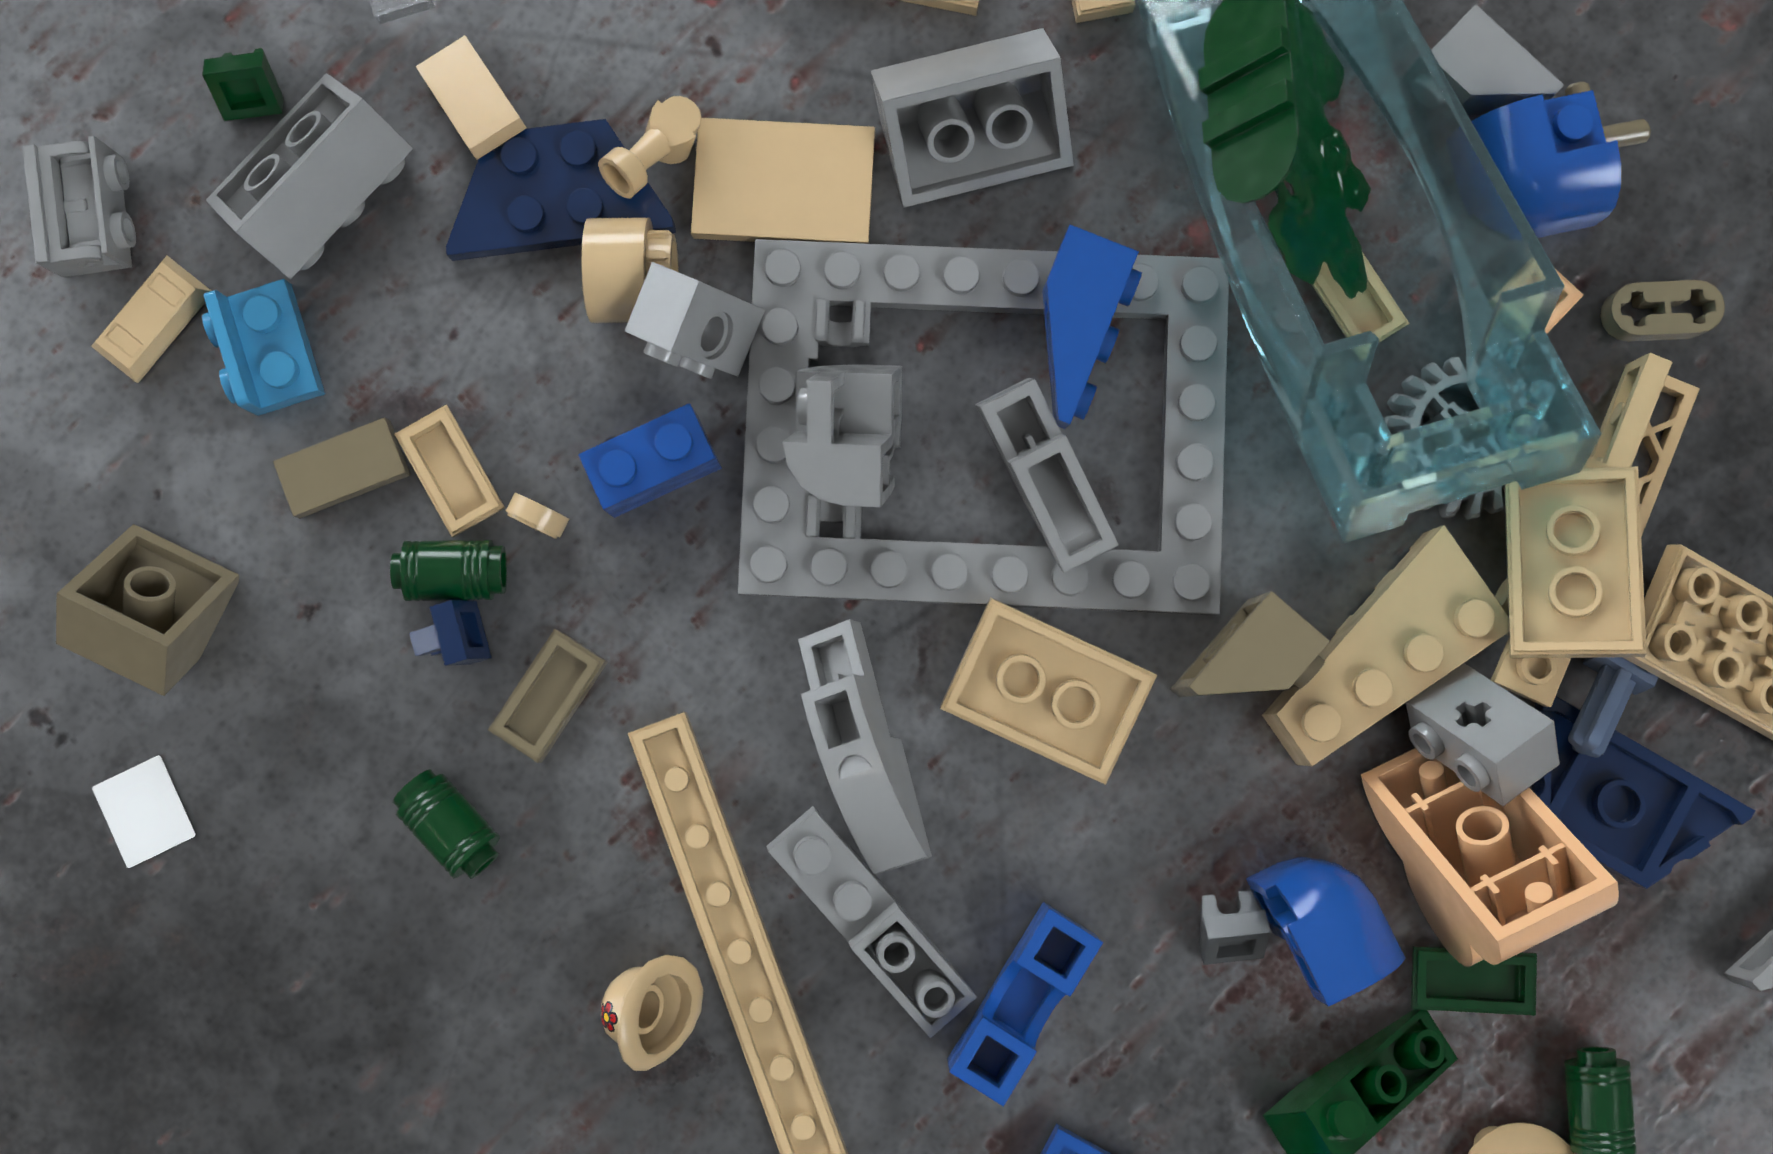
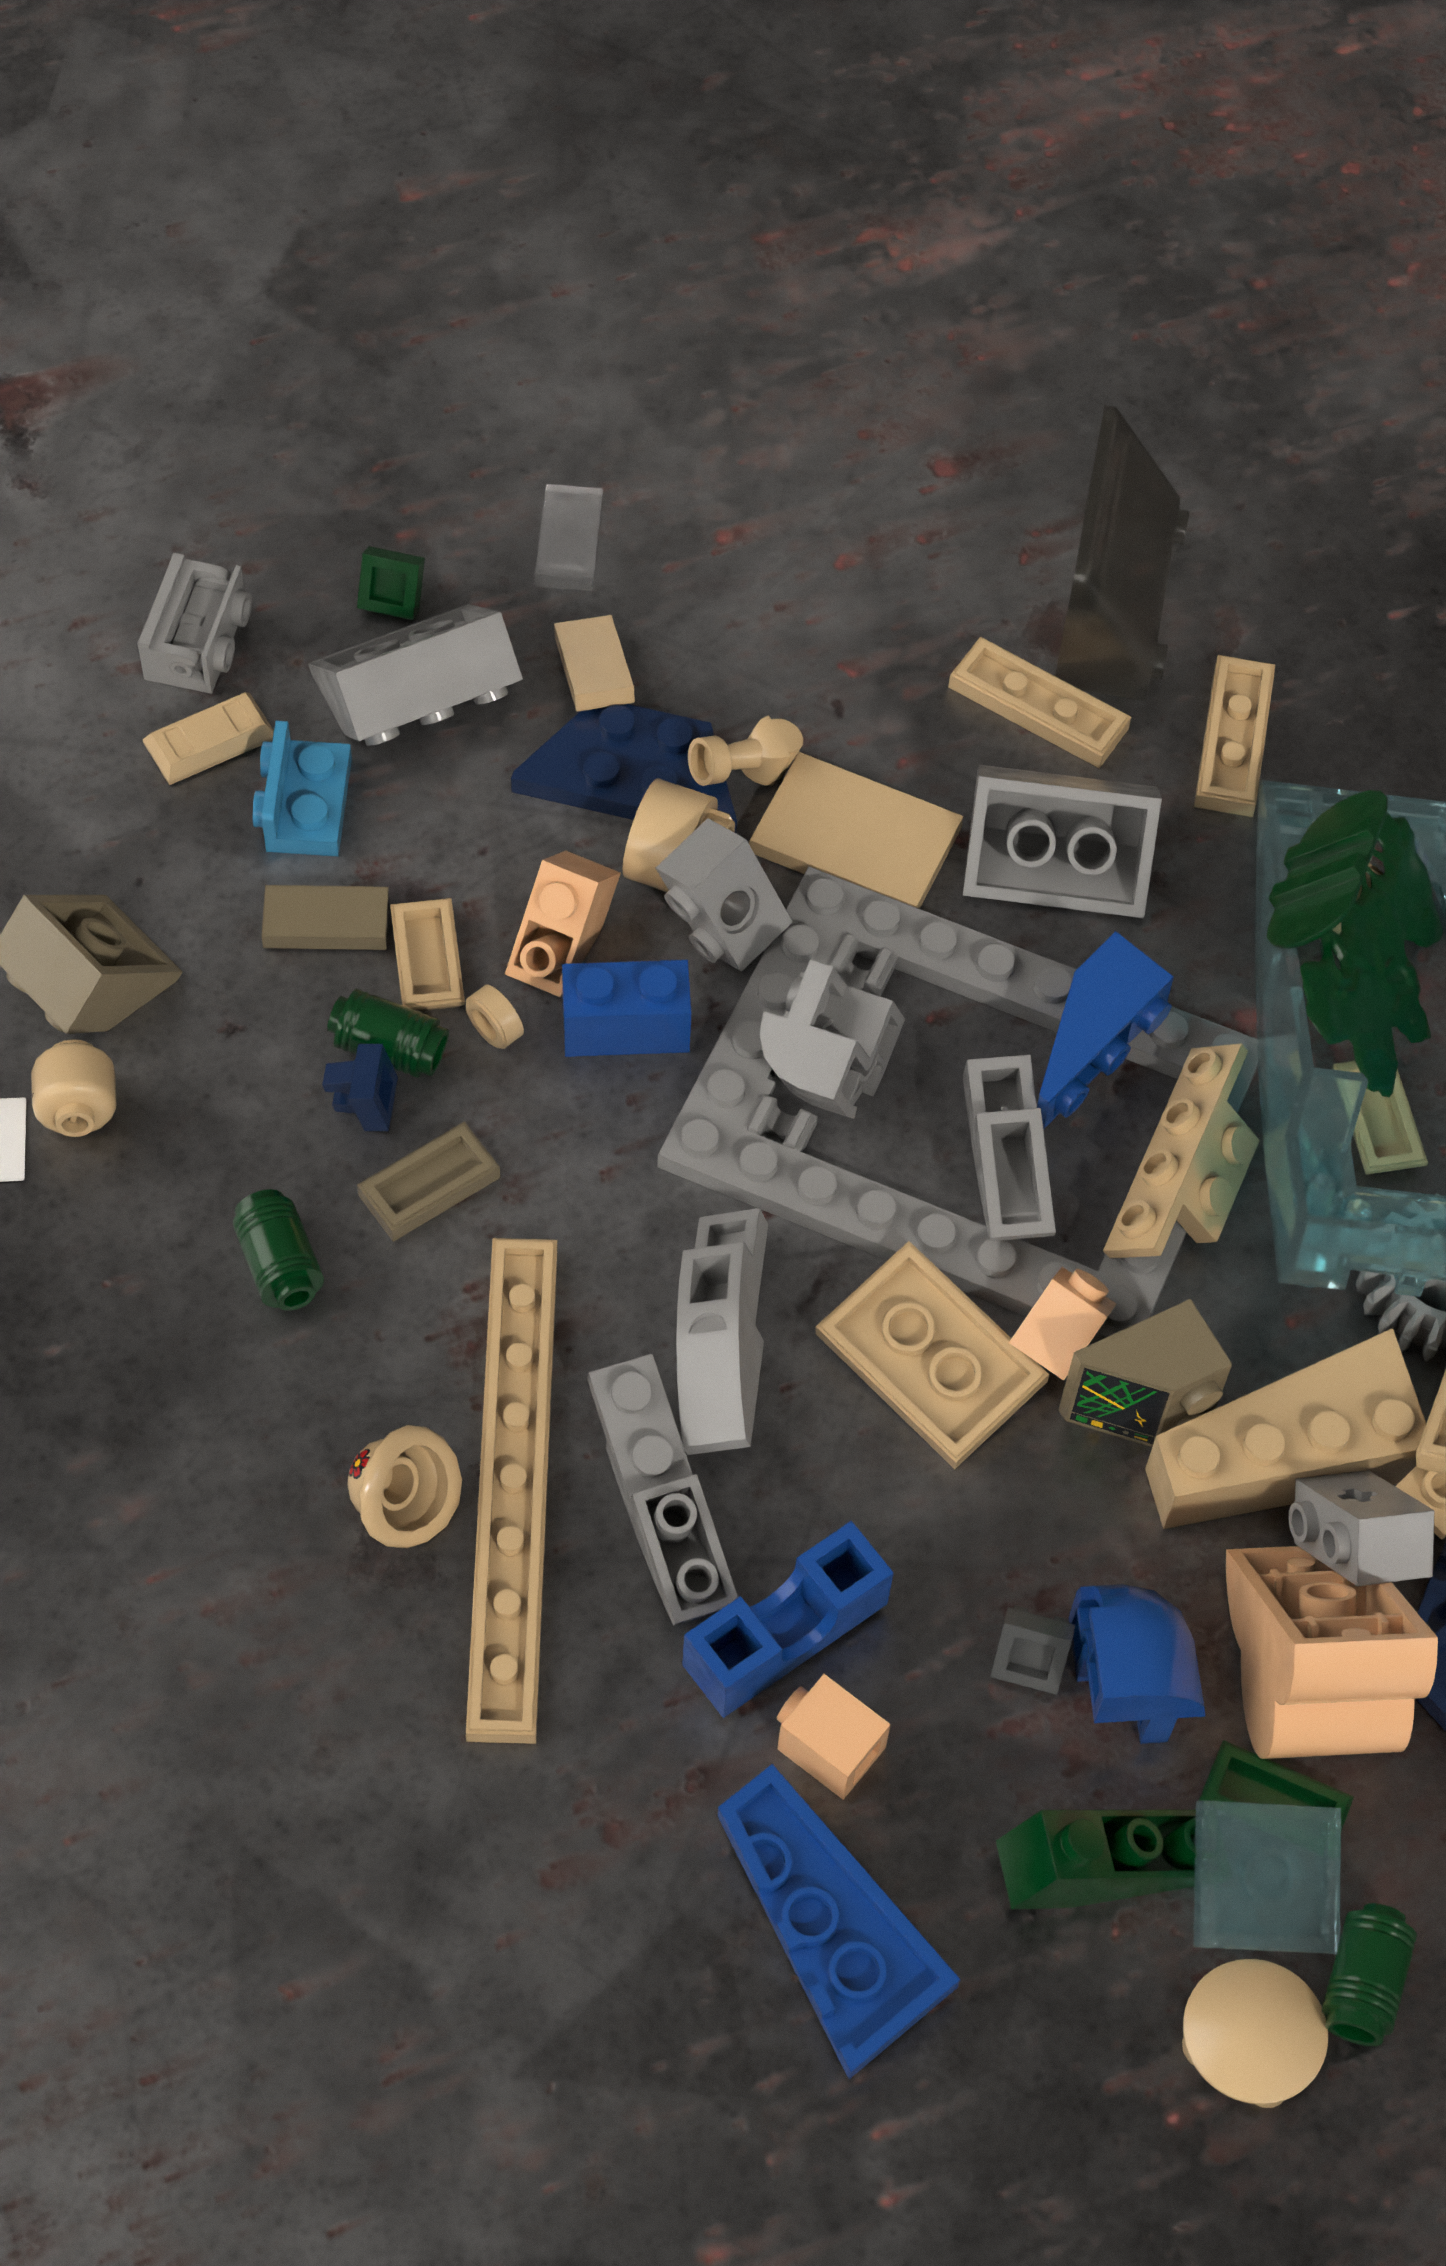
camera: 15 degrees right, 25 degrees down
none -> tan head [31,1039,117,1137]
none -> light nougat slope [505,850,621,997]
none -> light nougat brick [777,1674,891,1800]
none -> light nougat brick [1009,1266,1116,1381]
none -> tan bracket [1103,1043,1260,1258]
none -> clear light blue tile [1193,1801,1341,1954]

